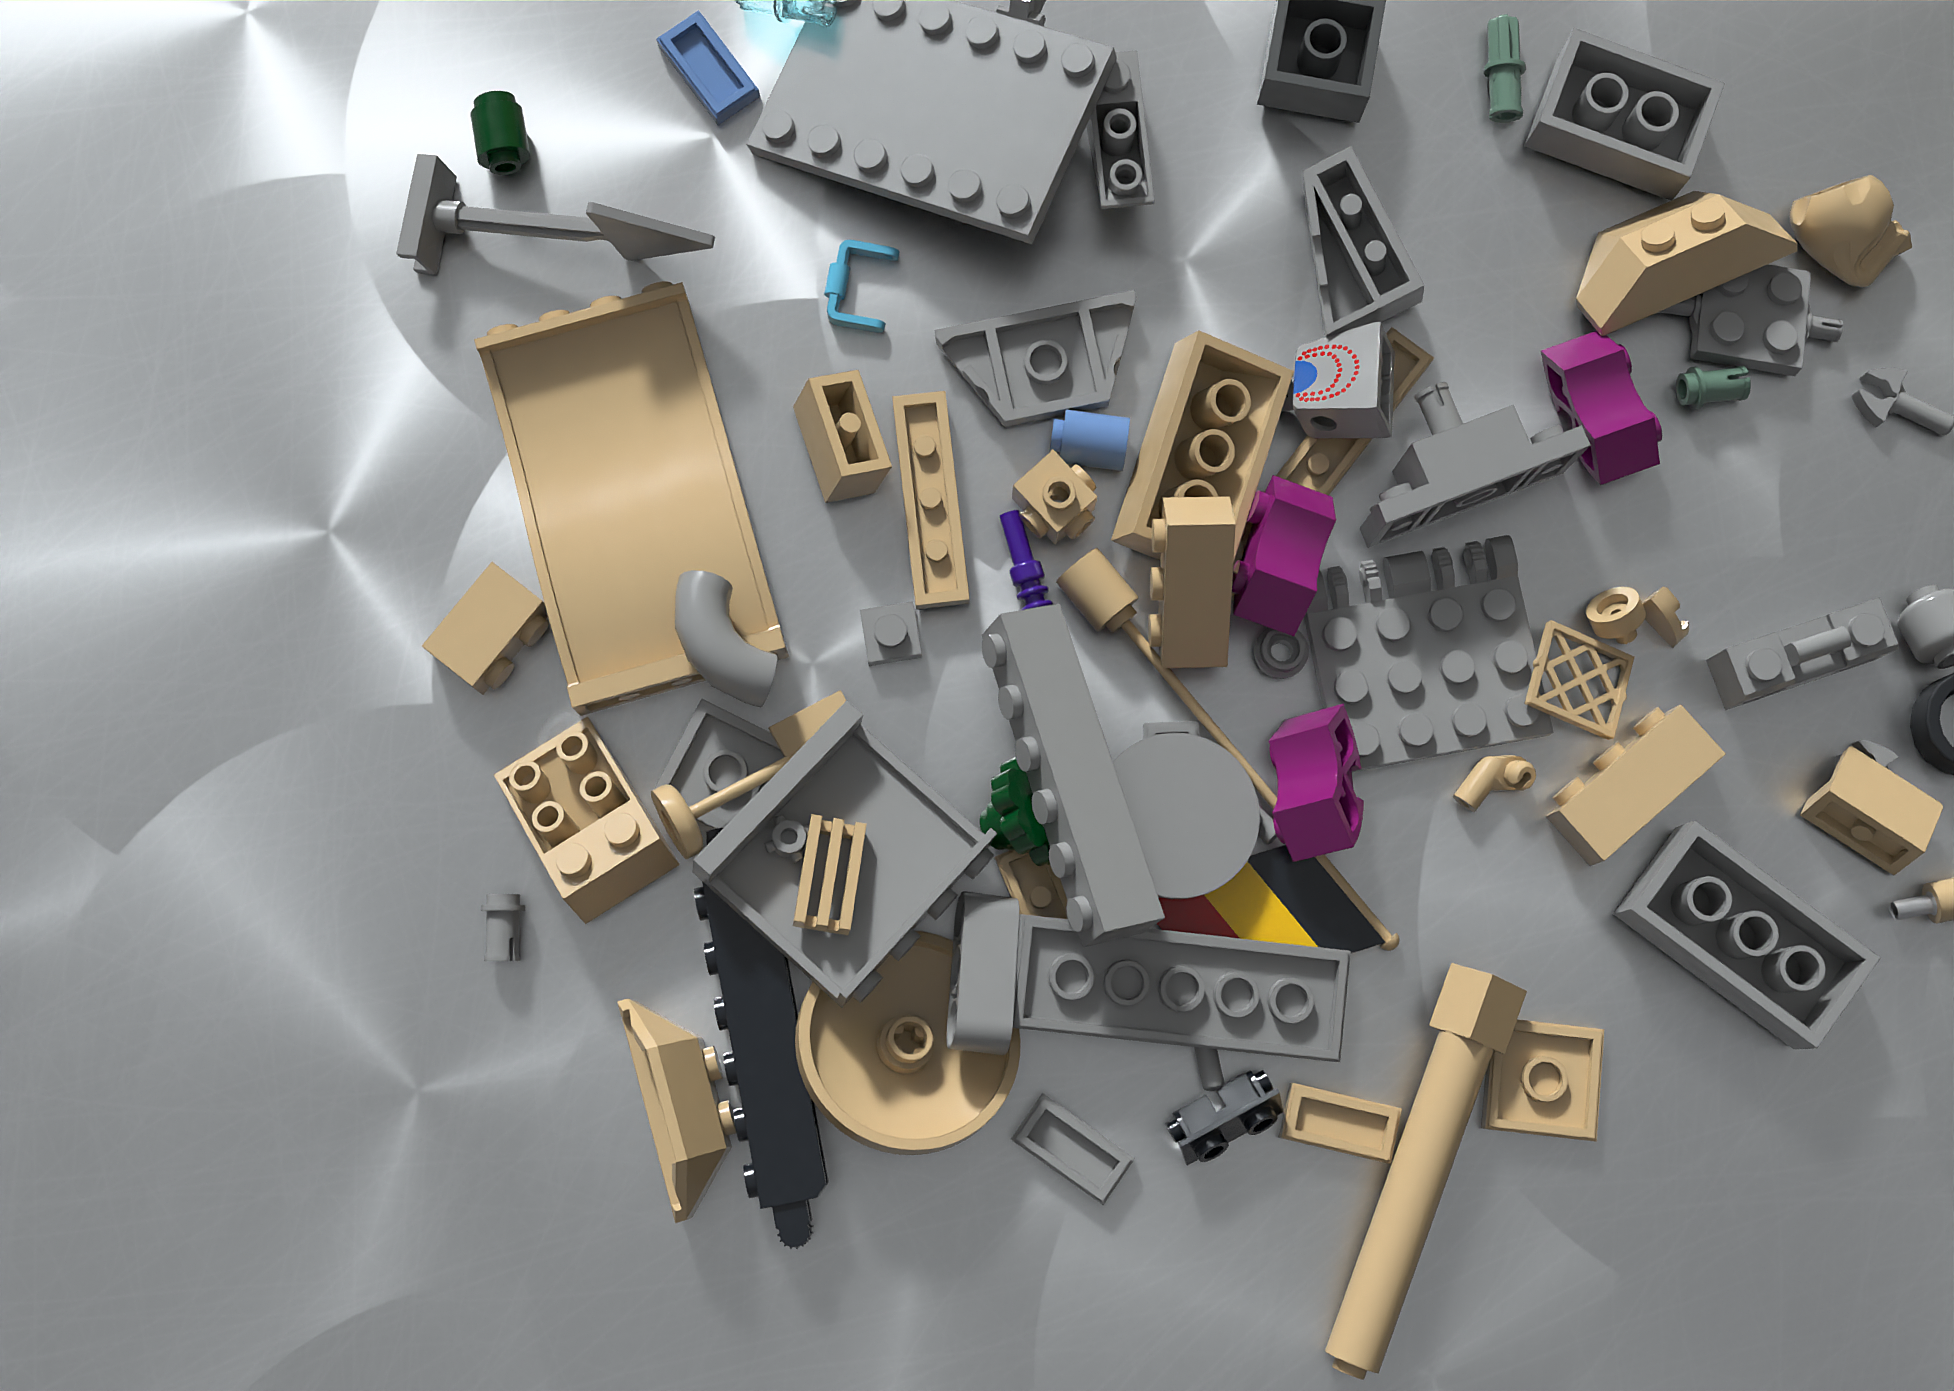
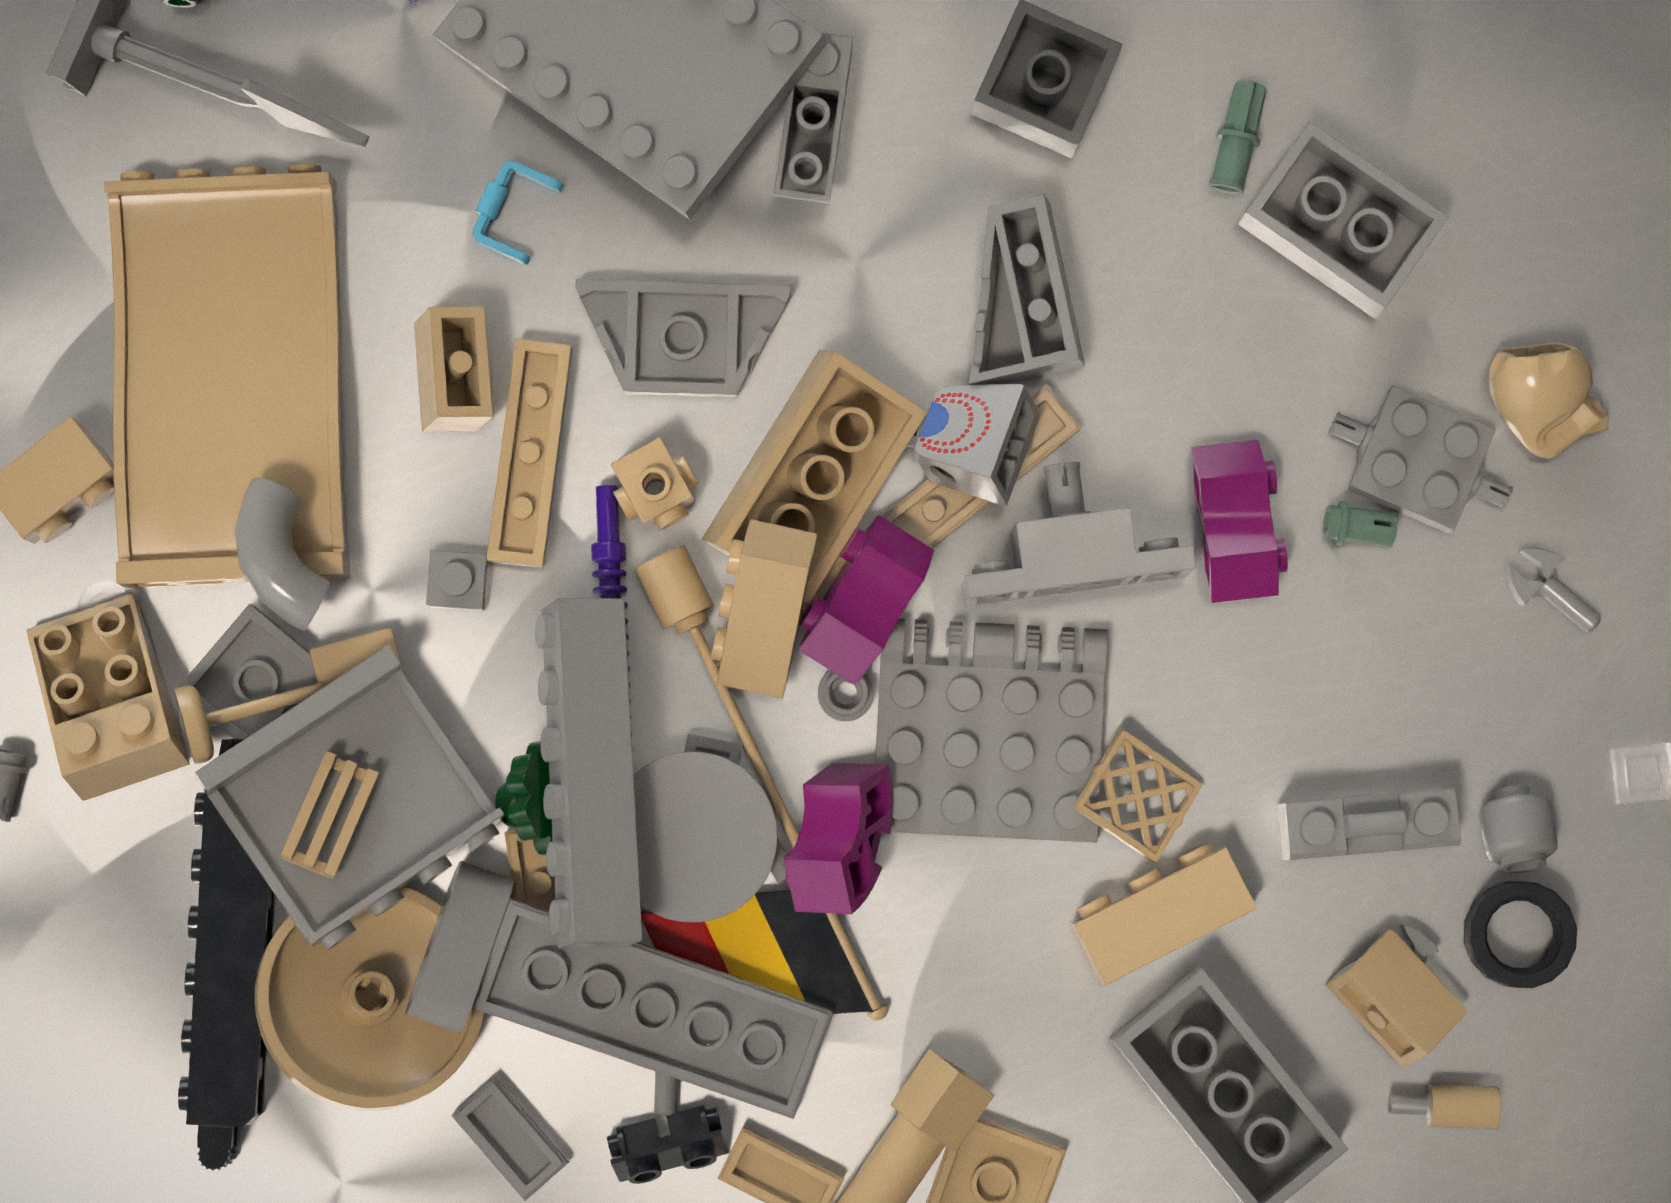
camera: 15 degrees right, 5 degrees up
tan wedge [617,999,736,1223] -> none
light grey piece [765,815,809,863] -> none
medium blue brick [1050,409,1130,471] -> none
tan arm [1453,755,1536,812] -> none
tan wedge [1576,191,1797,336] -> none
tan tile [1586,587,1646,644] -> none
tan tile [1642,586,1689,648] -> none

